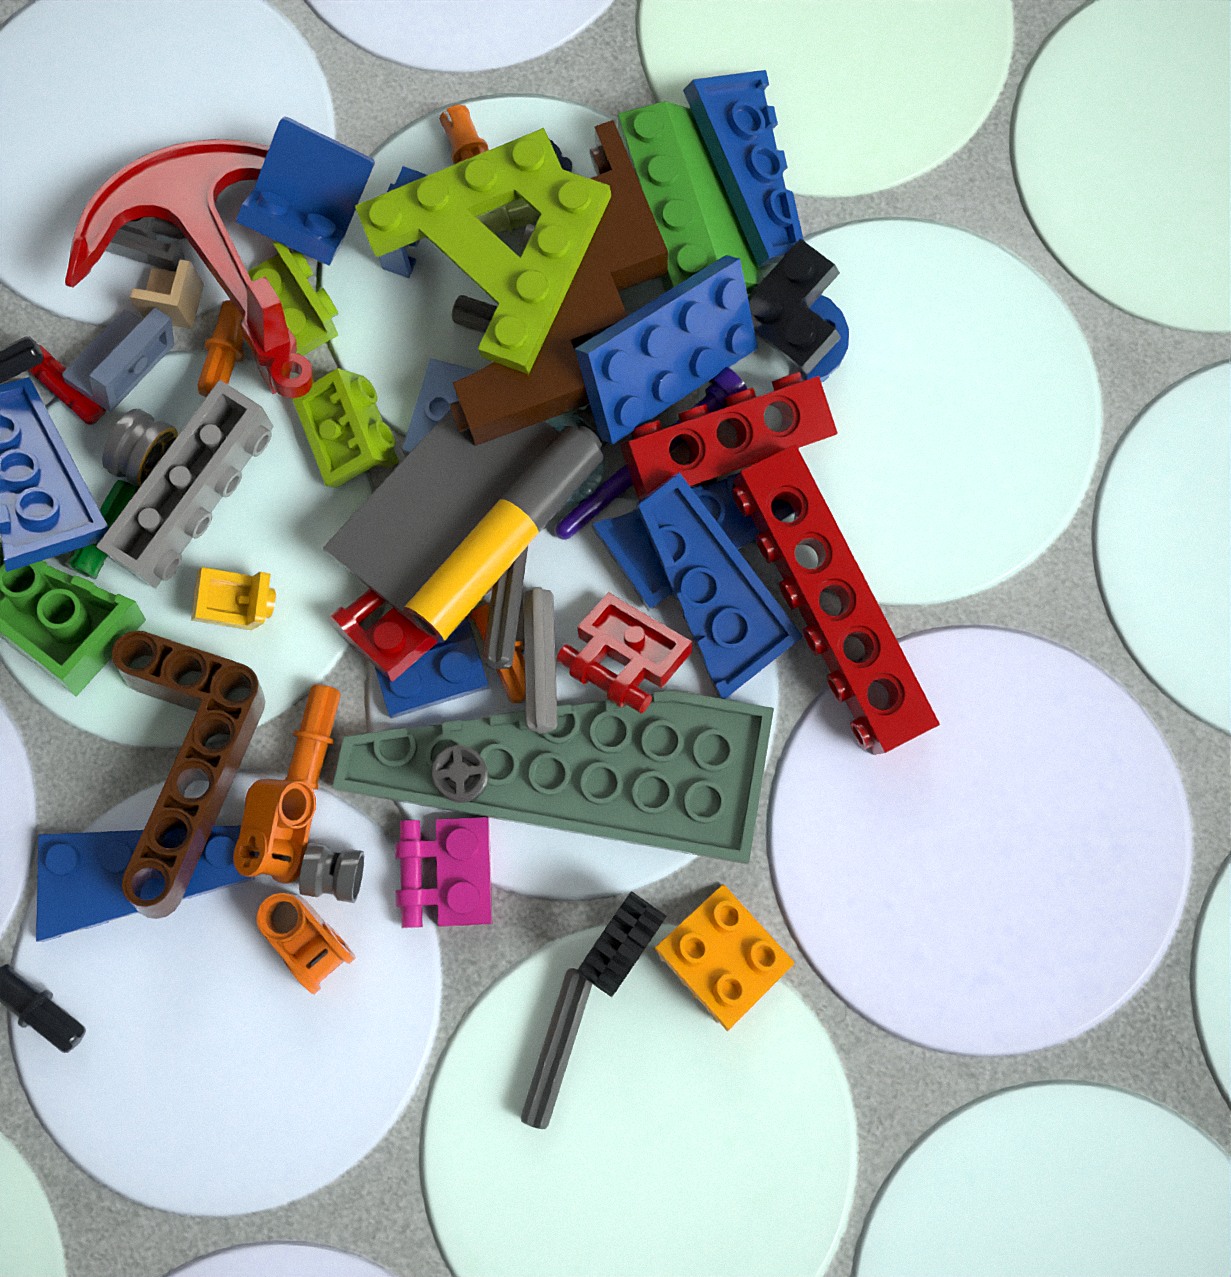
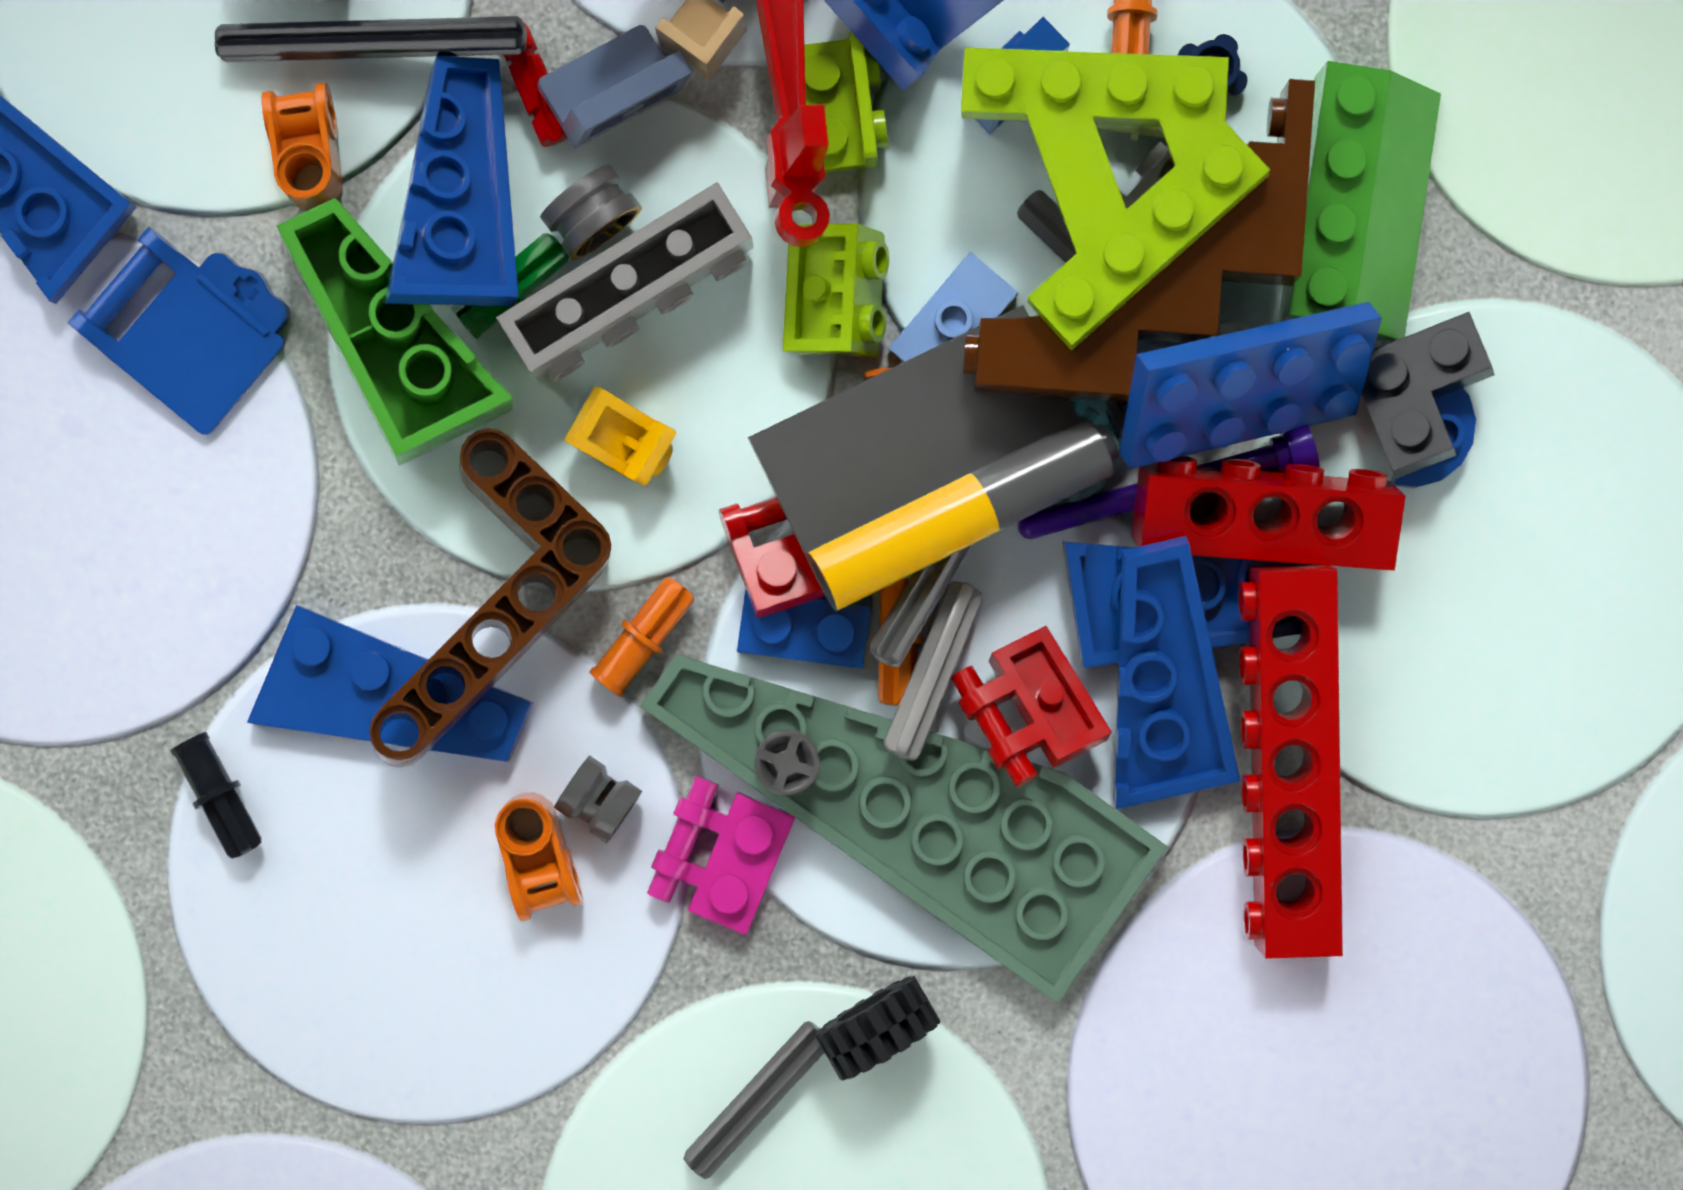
camera: 20 degrees right, 10 degrees up
orange axle [197,300,244,397] -> none
orange piece [233,779,316,884] -> none
light orange hinge [654,884,795,1031] -> none
blue wing [683,70,804,267] -> none

